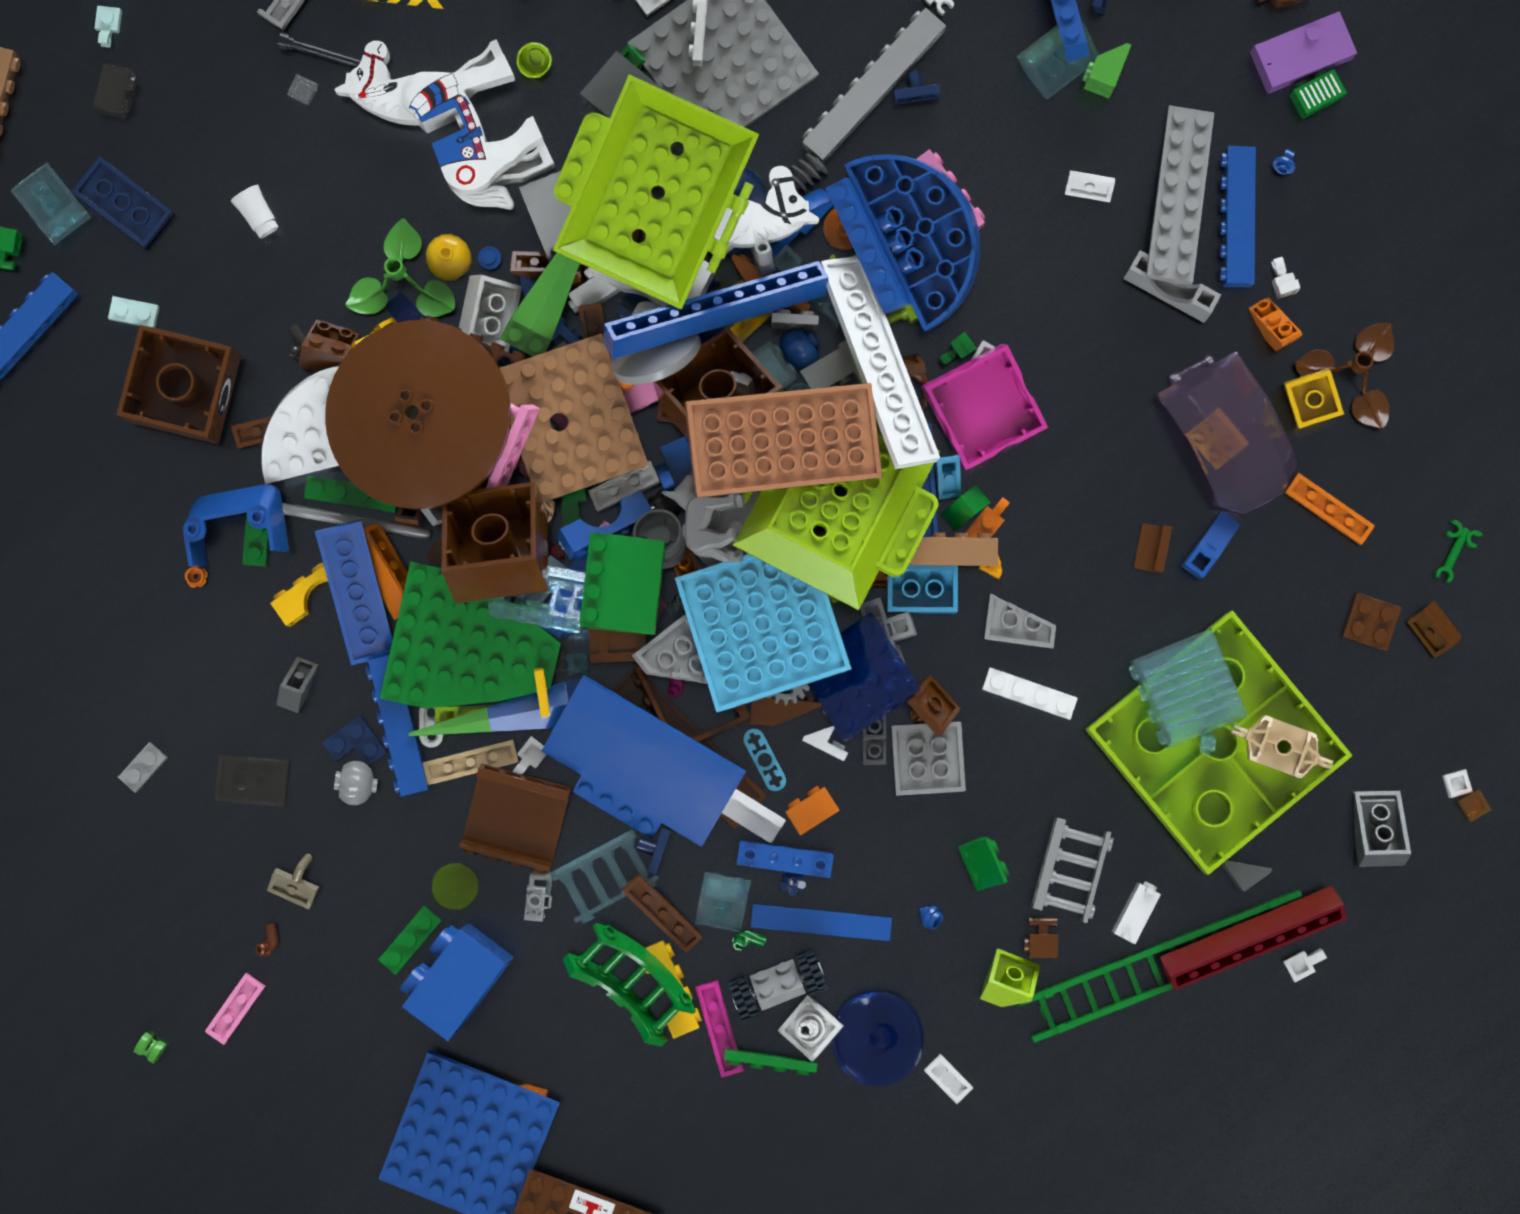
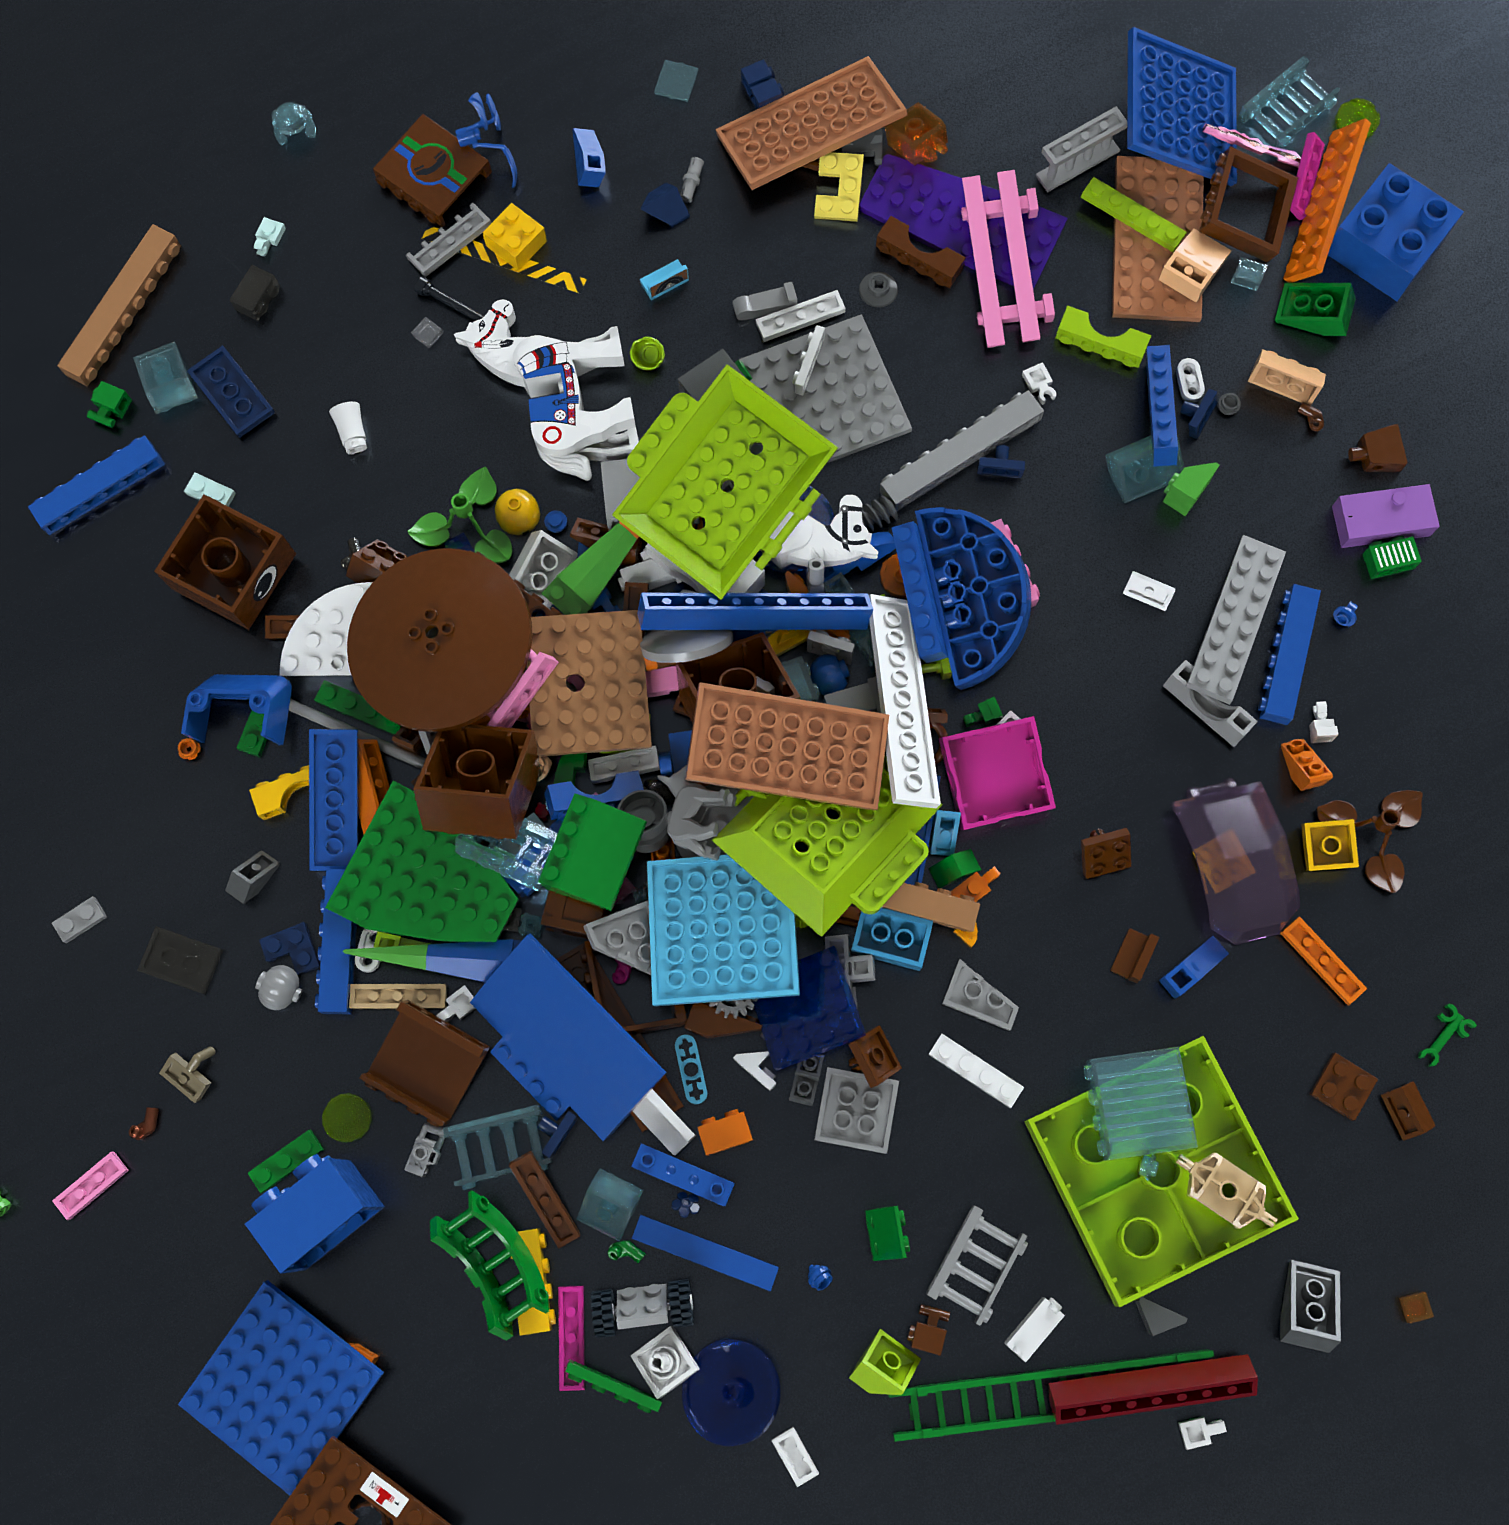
camera: 20 degrees right, 10 degrees down
yellow tile [534,667,550,718] -> none
white tile [1442,769,1473,798] -> none
none -> reddish brown plate [1081,828,1131,879]

